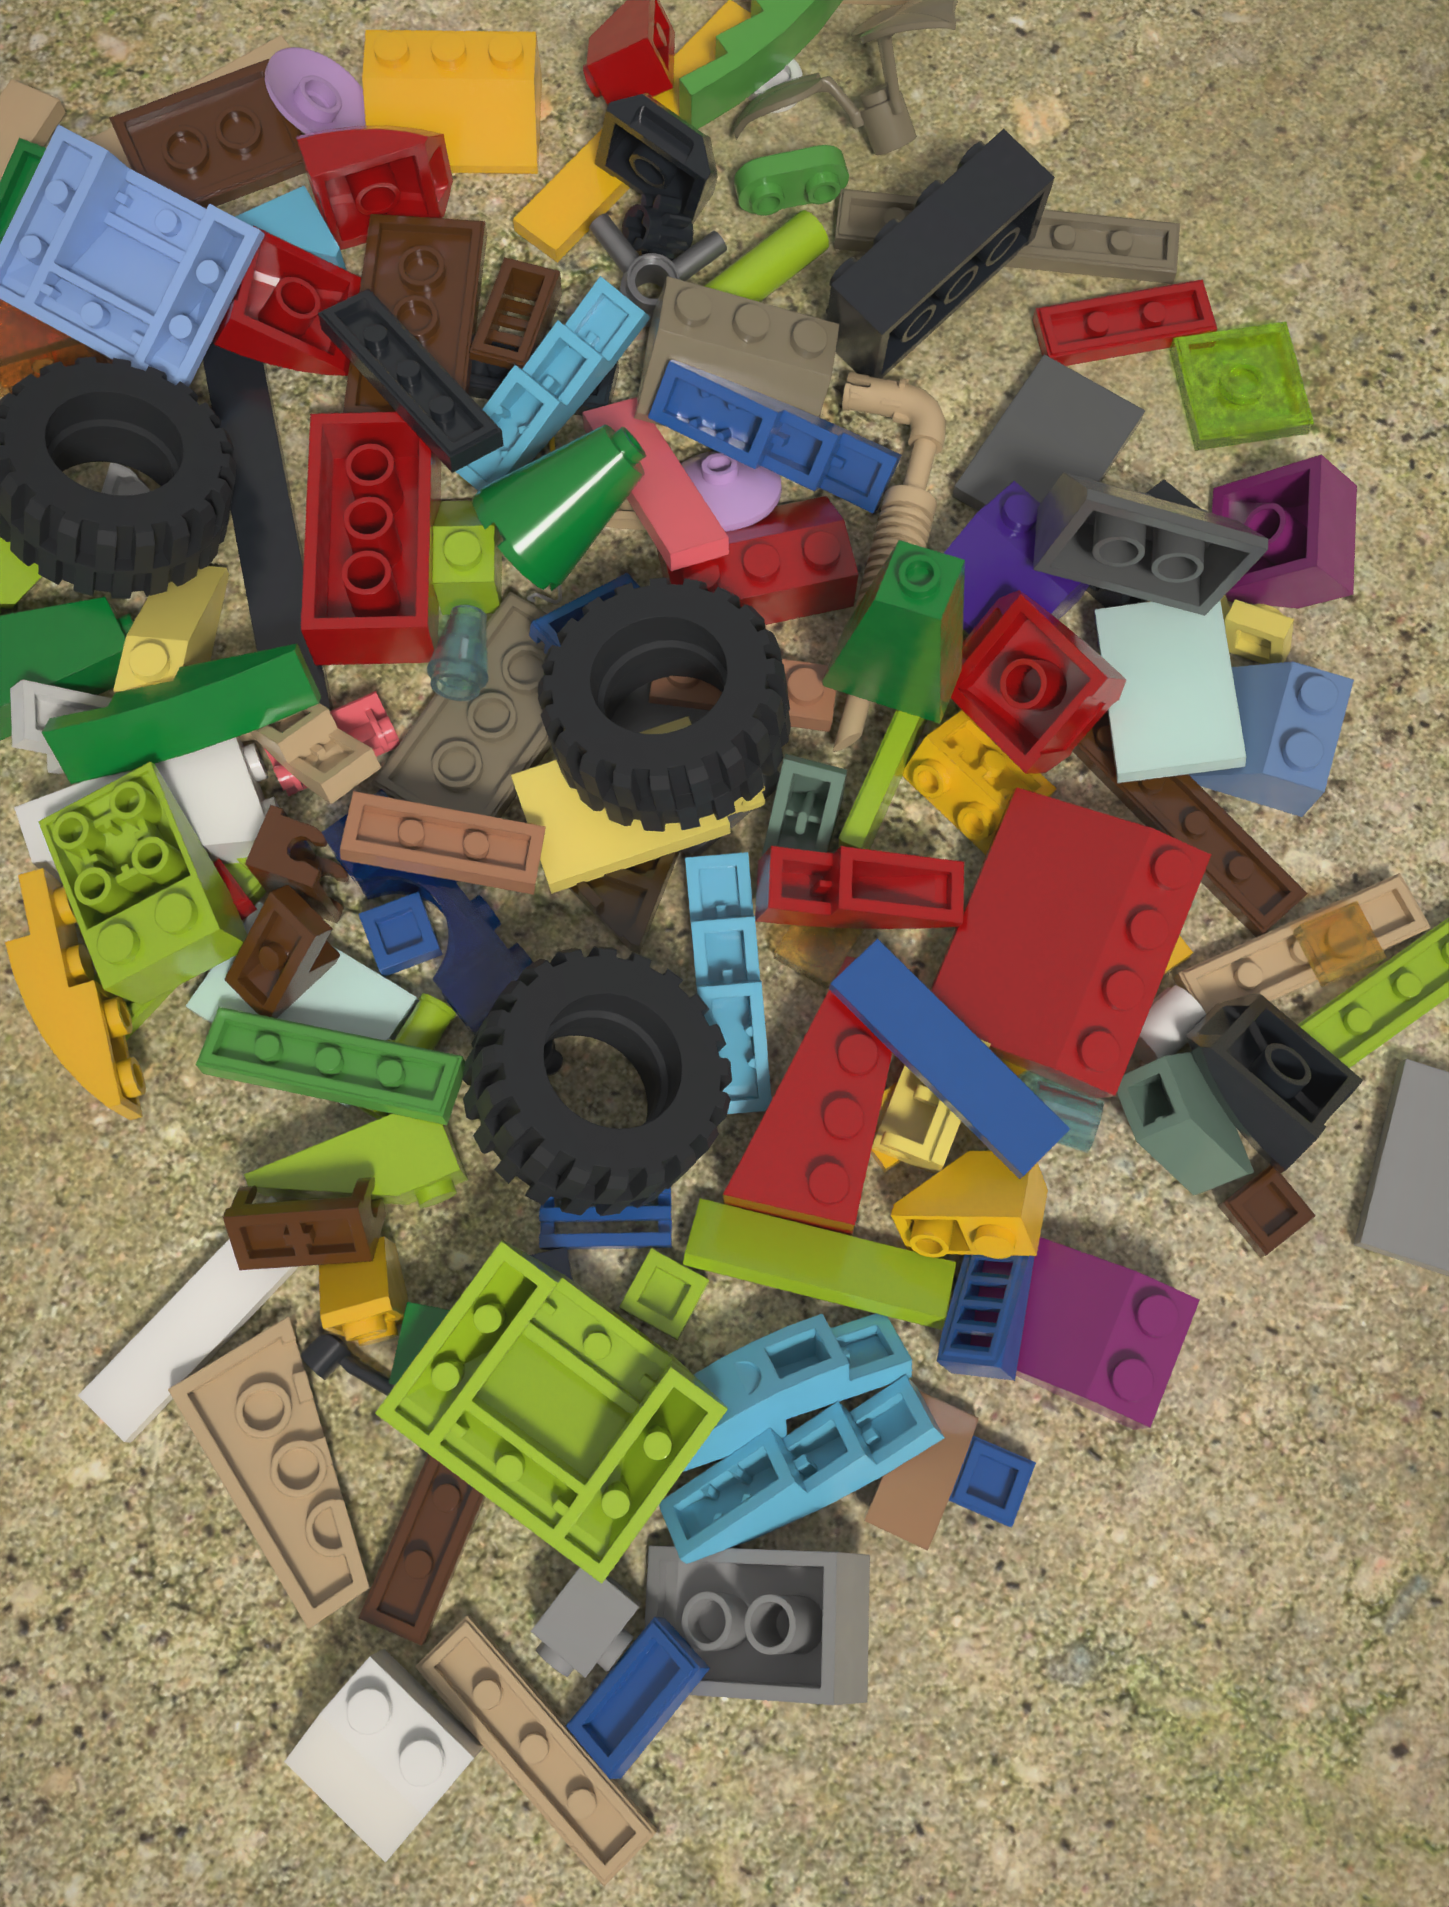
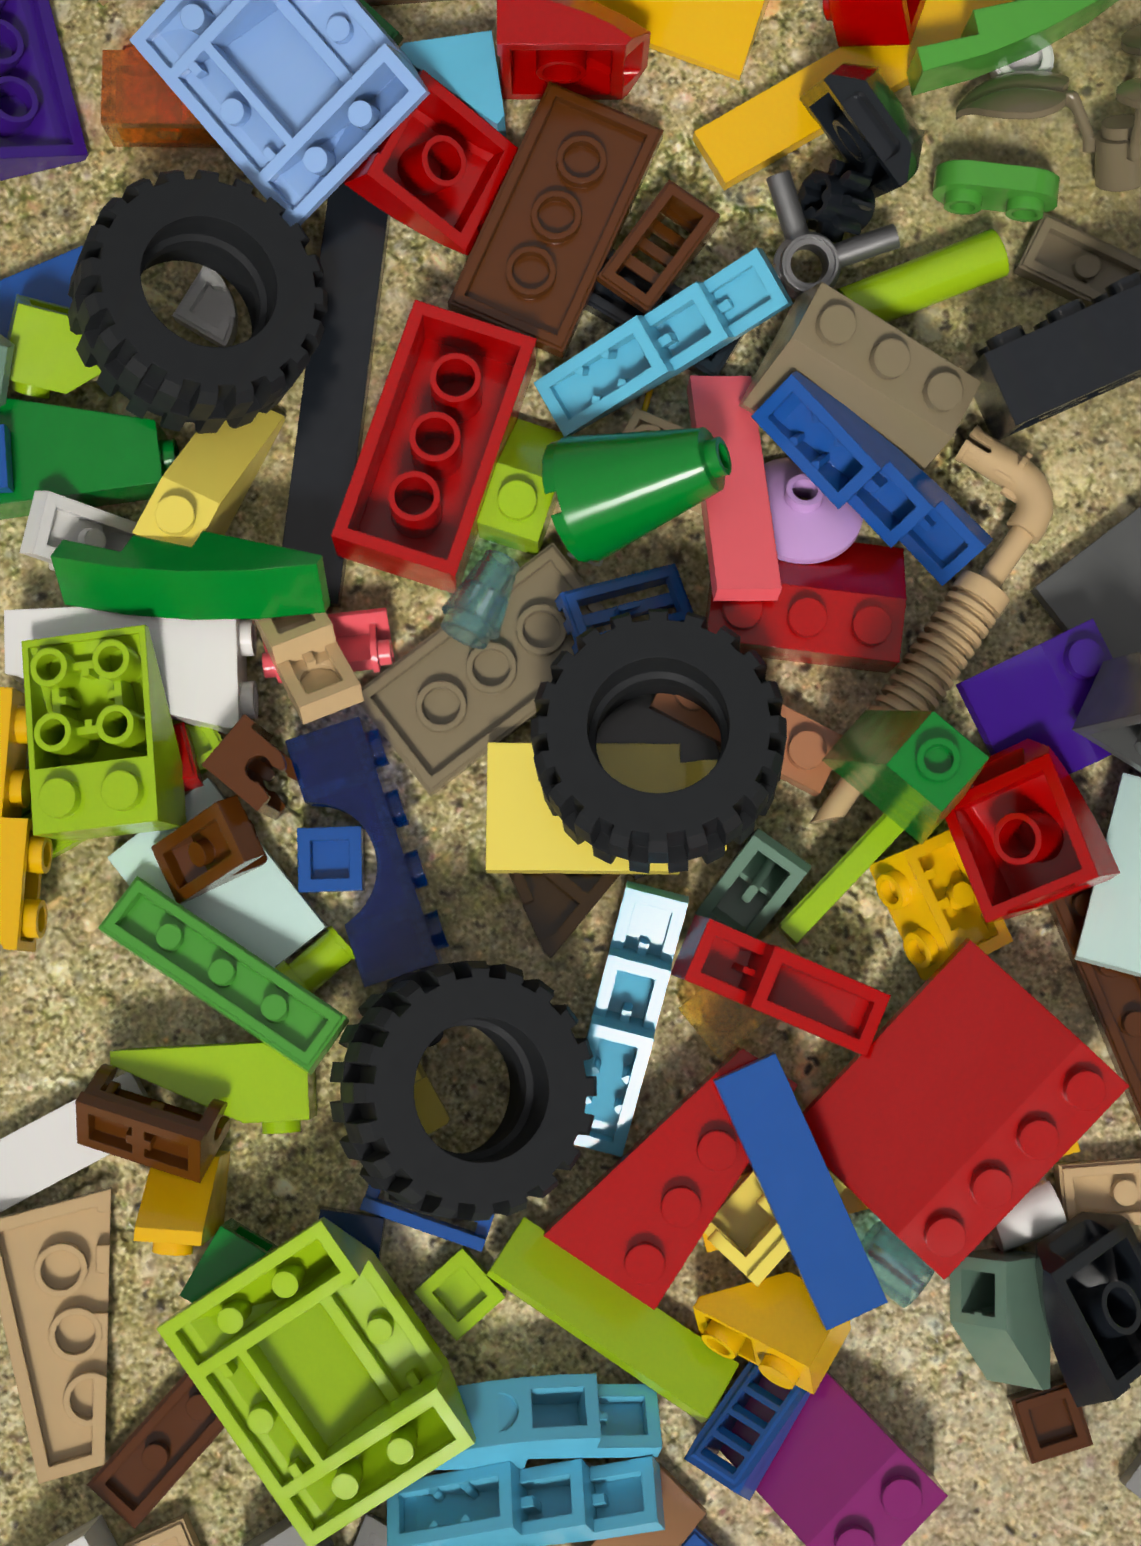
camera: 20 degrees right, 10 degrees up
black hand [301,1334,395,1396] -> none
black tile [318,289,504,473] -> none
nougat plate [340,791,546,895] -> none

